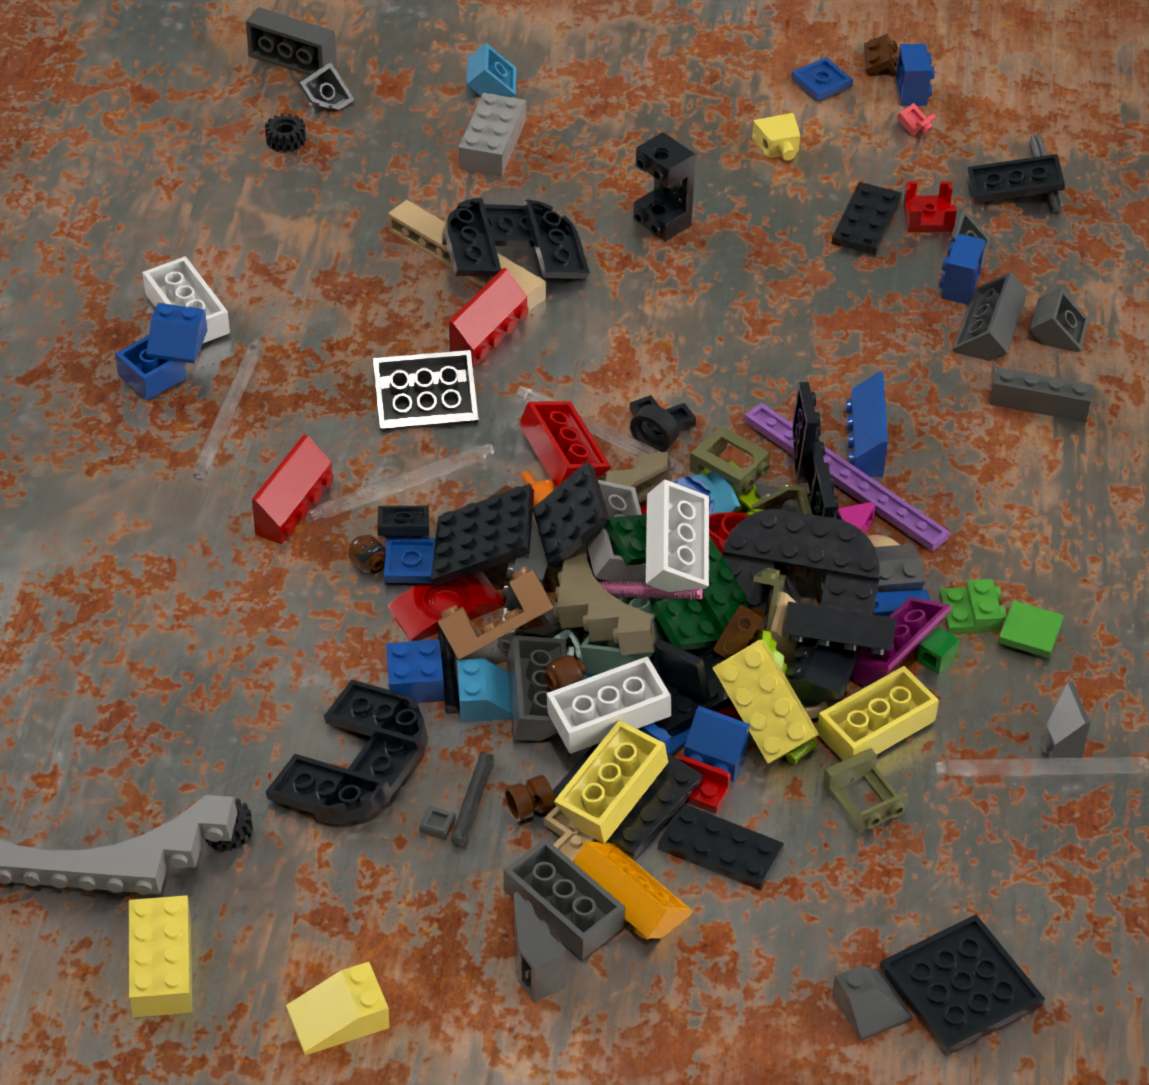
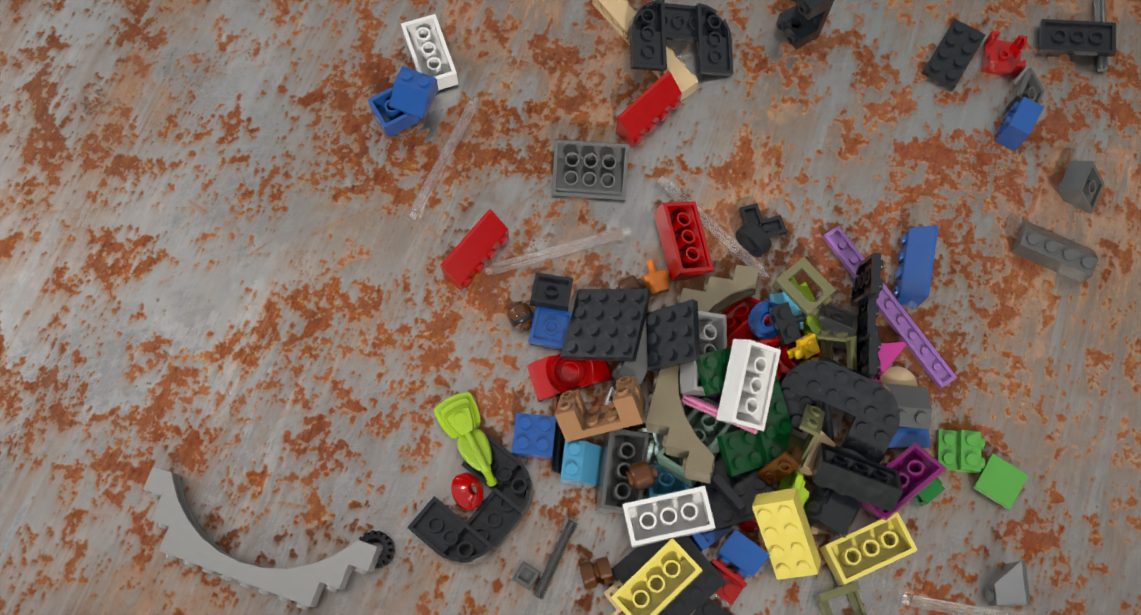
camera: 10 degrees right, 25 degrees up
dark grey slope [952,272,1028,361] -> none
none -> lime piece [434,392,497,486]
none -> red piece [451,473,484,510]
none -> black plate [768,302,807,345]
none -> yellow plate [787,333,820,359]

